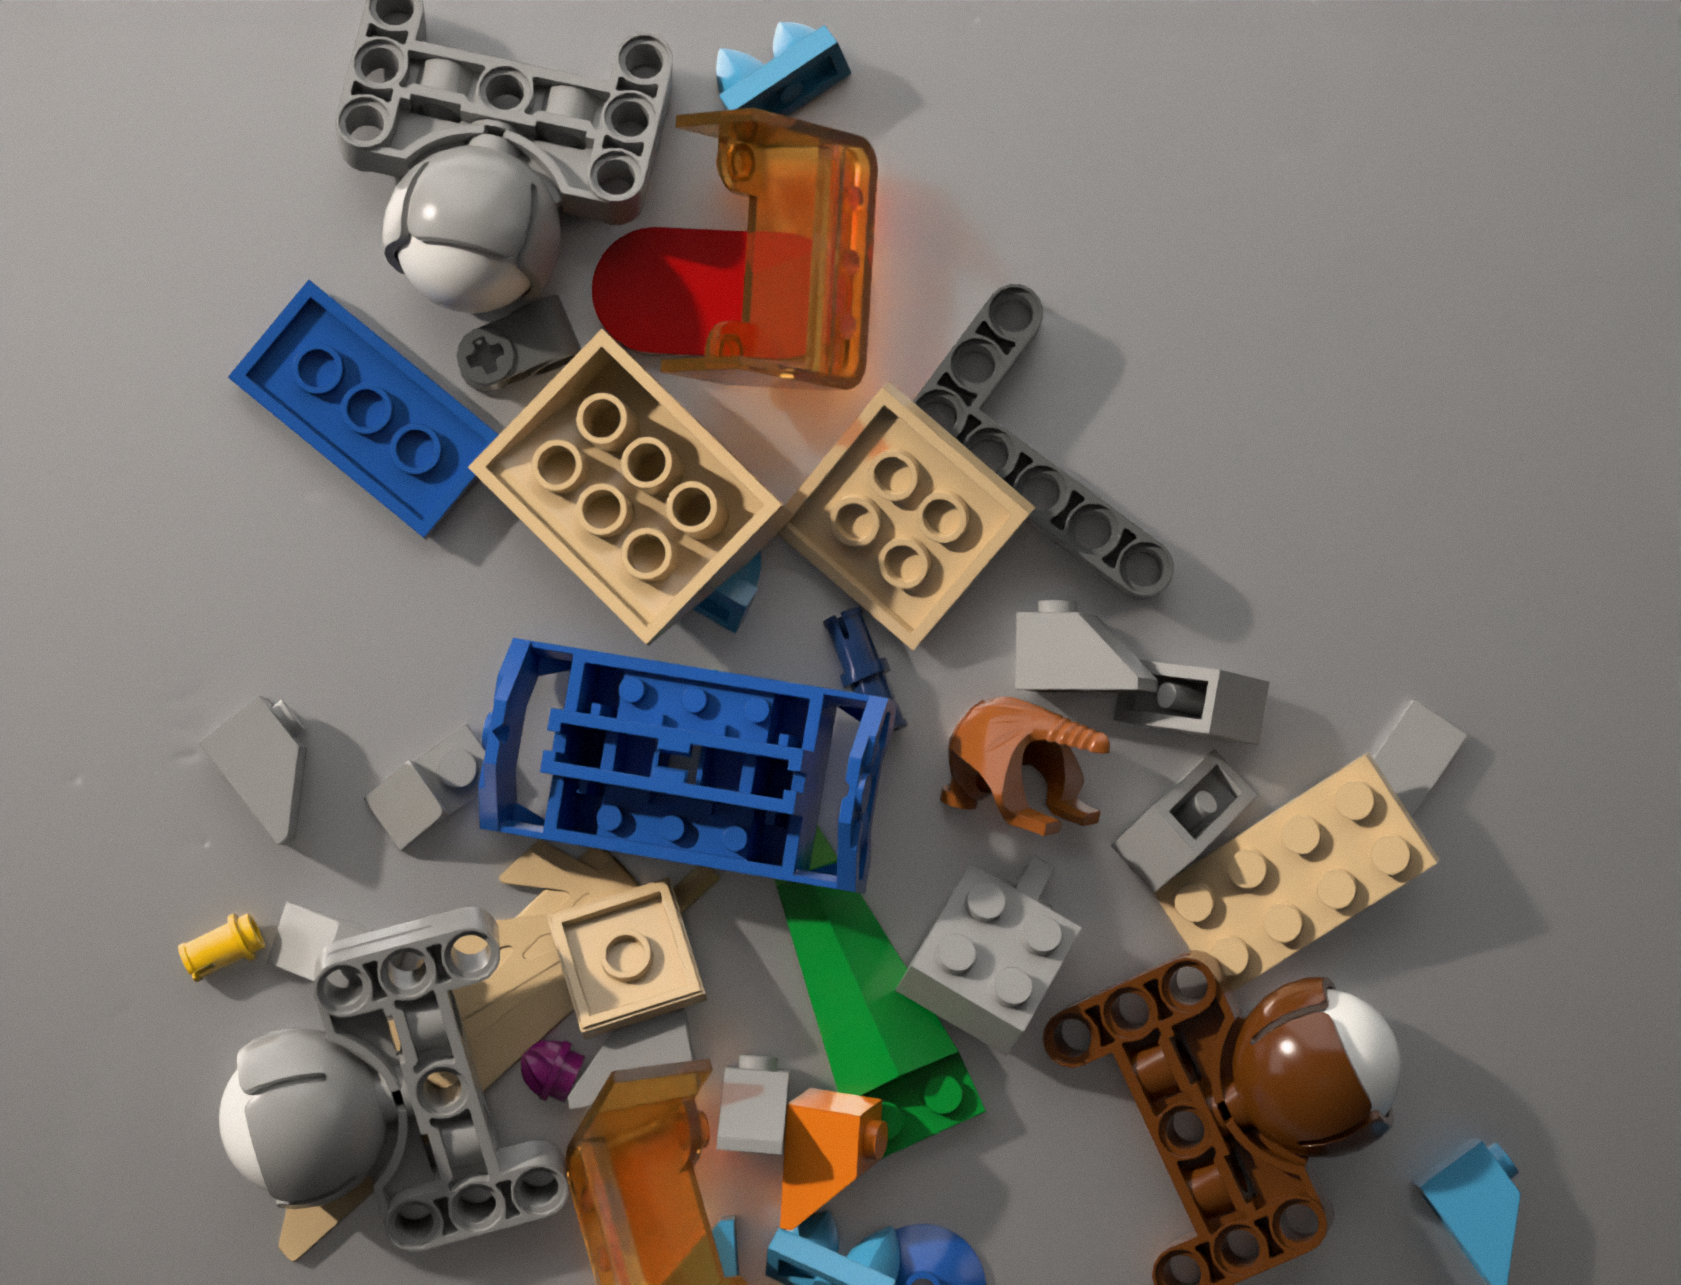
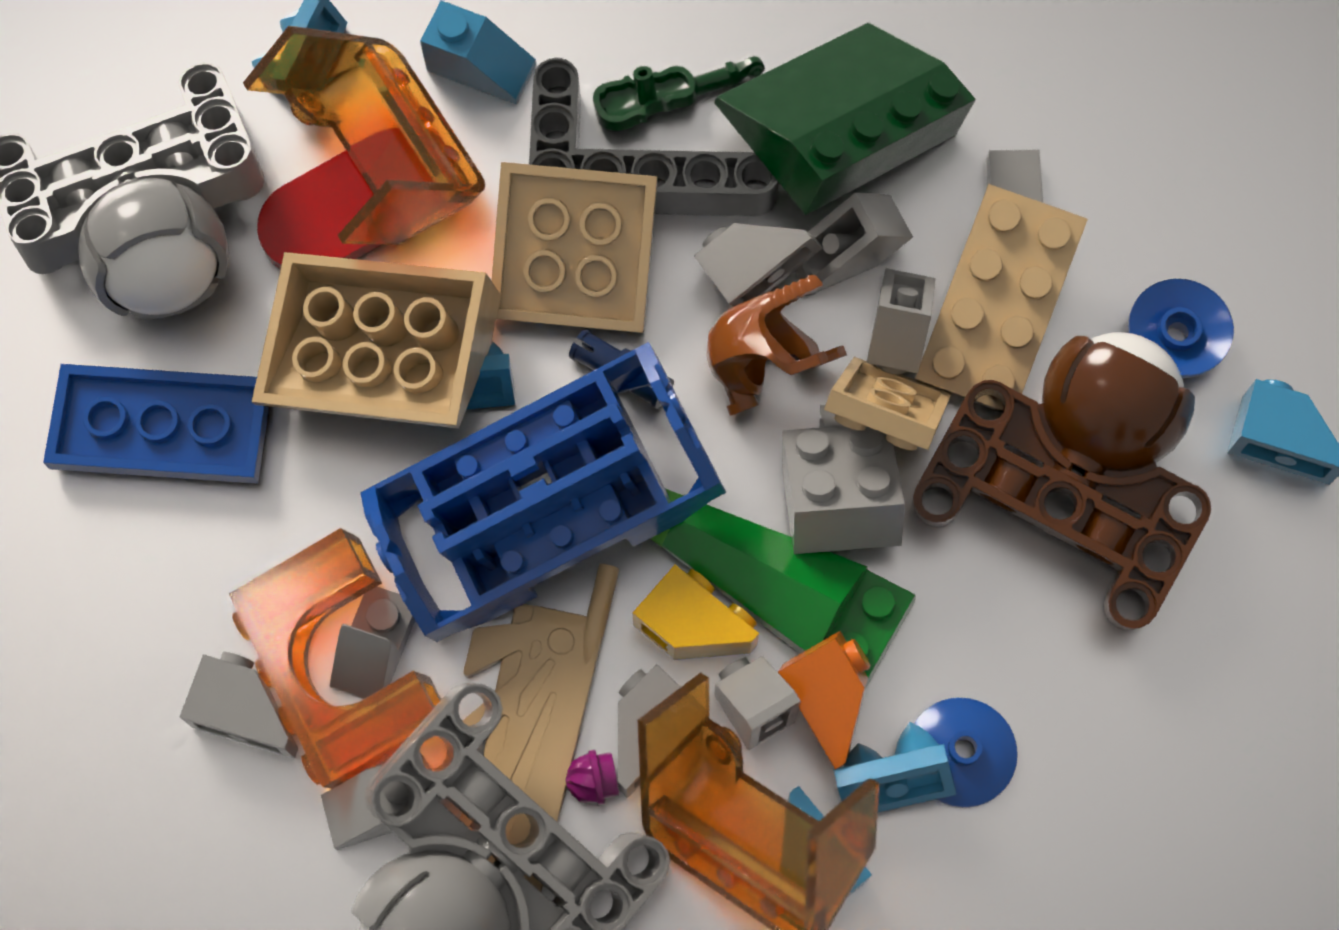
camera: 40 degrees left, 15 degrees down
yellow pin [178,913,265,982] -> none
dark grey piece [456,294,582,393] -> none
tan tile [546,877,708,1039] -> none
none -> clear orange arch [229,528,441,789]
none -> dark azure slope [420,0,536,104]
none -> dark green piece [593,56,765,131]
none -> yellow slope [632,564,759,660]
none -> dark green slope [714,23,976,215]
none -> tan plate [824,357,951,451]
none -> blue dish [1128,279,1234,378]

